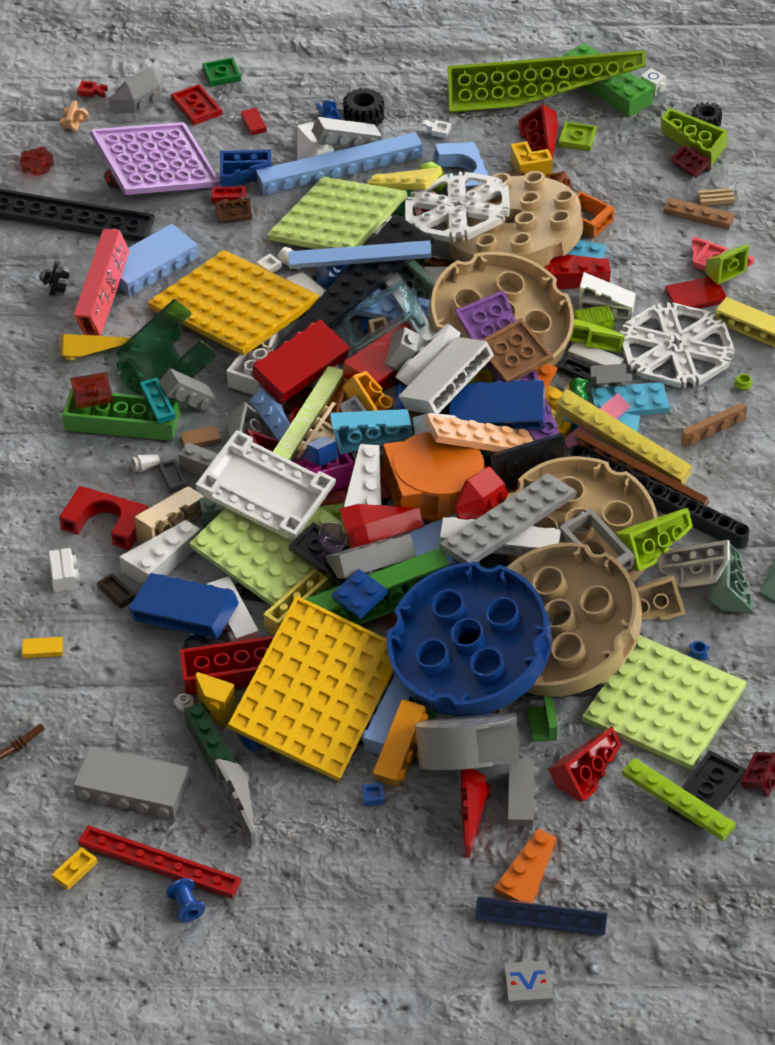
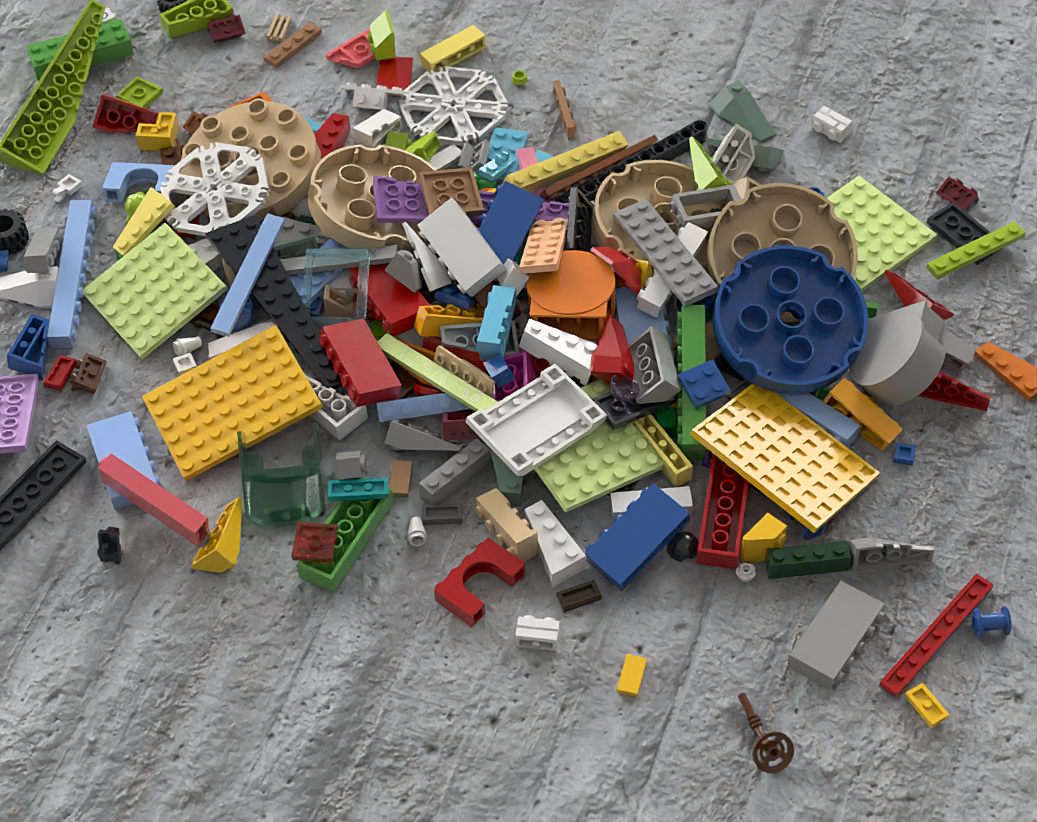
camera: 70 degrees left, 5 degrees up
none -> white bracket [340,83,407,110]
none -> medium azure plate [478,151,513,182]

